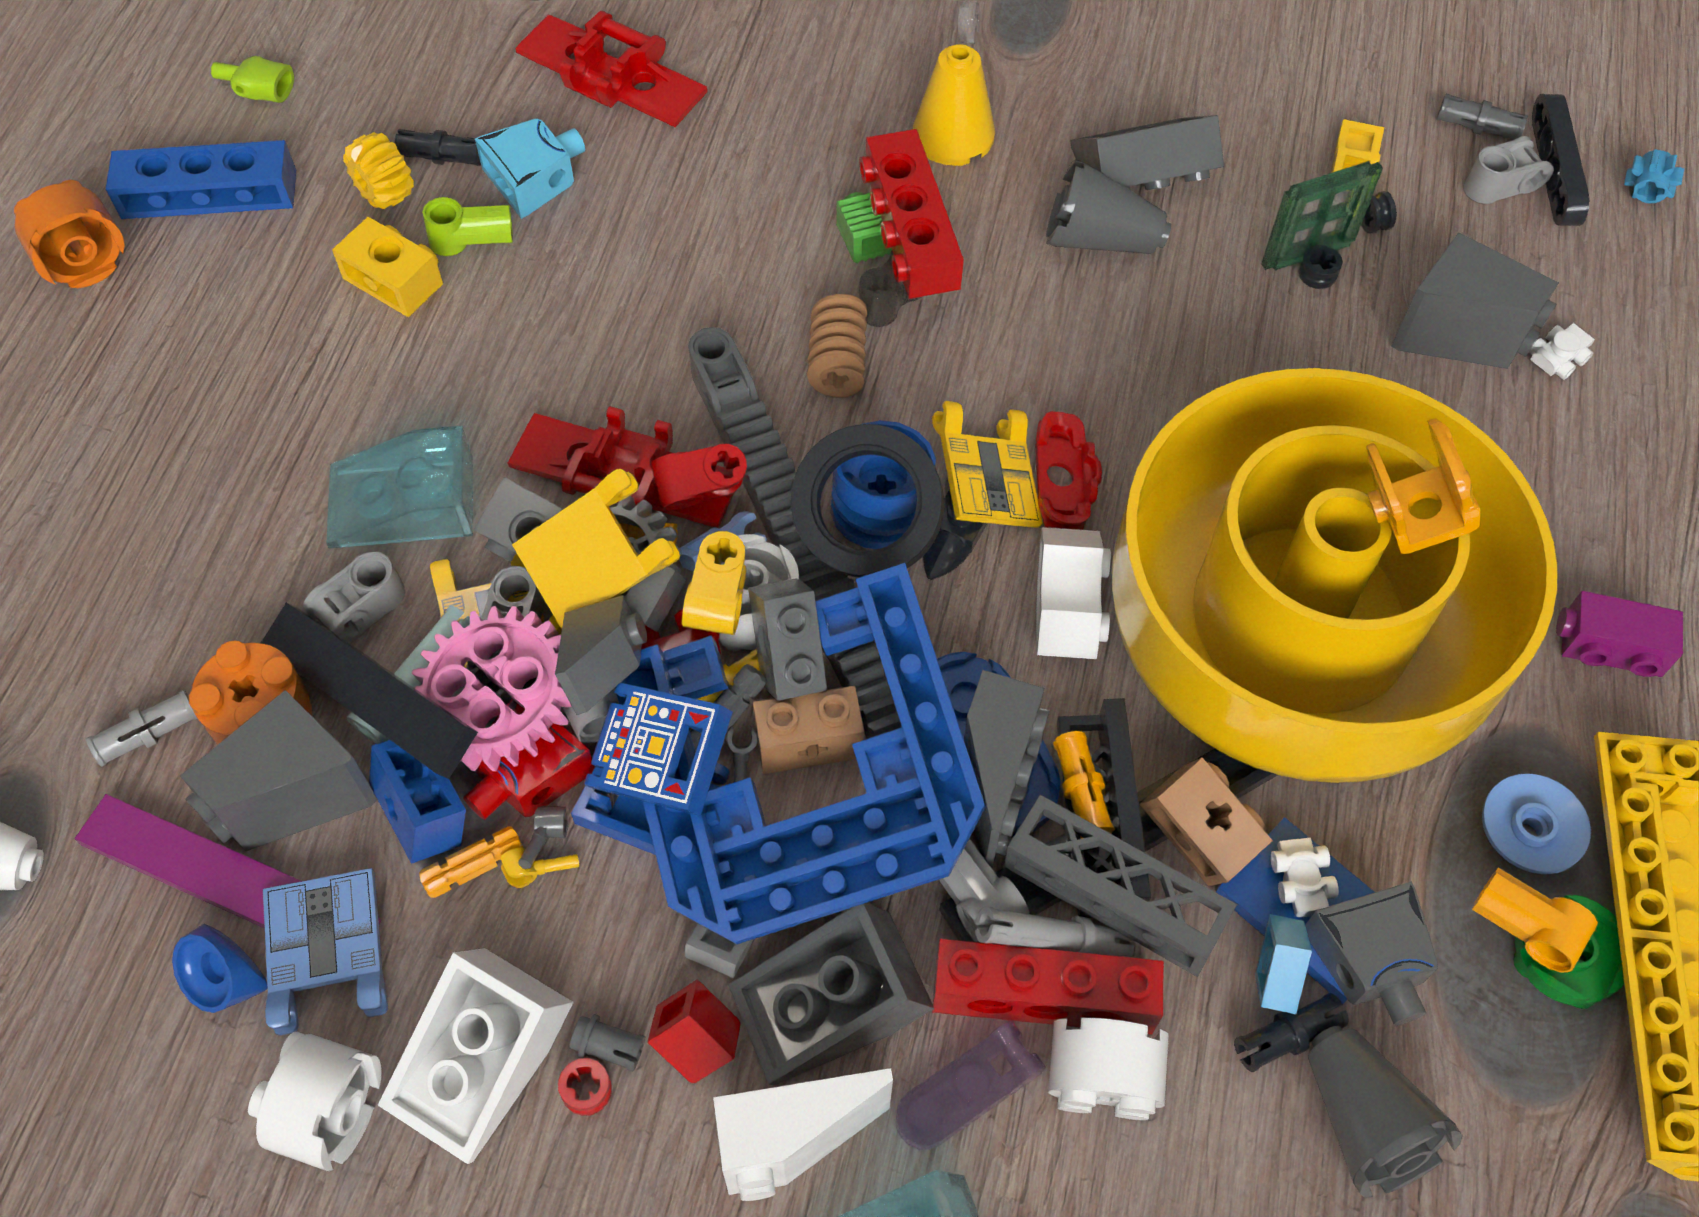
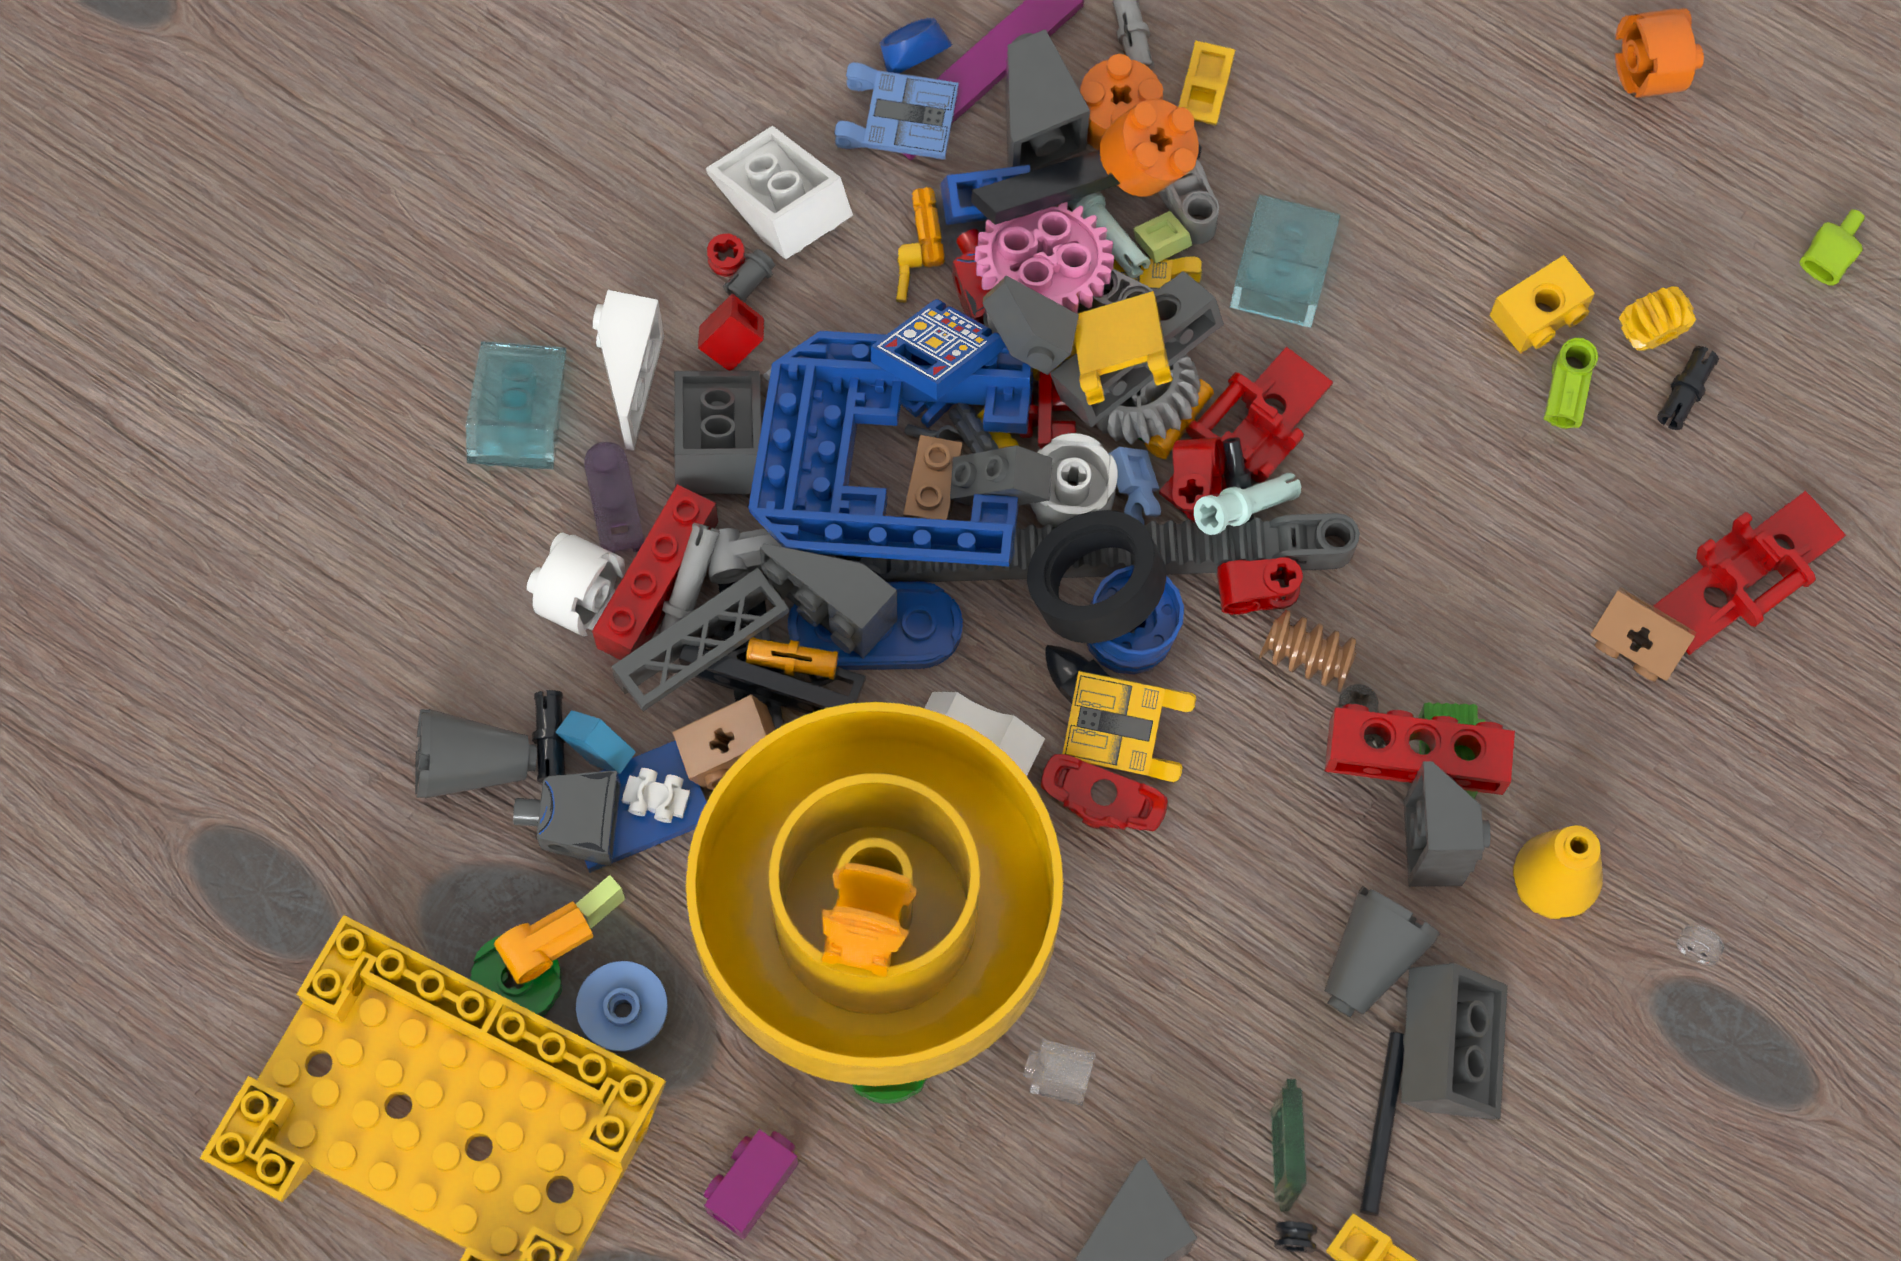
camera: 110 degrees right, 10 degrees up
blue brick [106,140,297,219] -> none
white brick [248,1032,382,1171] -> none
medium azure torso [475,119,585,219] -> none
dark grey hand [518,806,568,869] -> none
yellow piece [682,531,746,635] -> none
black bush [1298,245,1343,289] -> none
none -> yellowish green tile [576,875,625,928]
none -> orange brick [1100,99,1199,197]
none -> yellowish green tile [1133,211,1192,264]
none -> yellow slope [1179,40,1235,126]
none -> light aqua pin [1194,473,1301,535]
none -> red piece [1216,557,1303,615]
none -> black bar [1223,437,1254,522]
none -> black bar [1360,1032,1404,1216]
none -> dark grey slope [1403,761,1491,887]
none -> medium nougat brick [1590,587,1697,682]

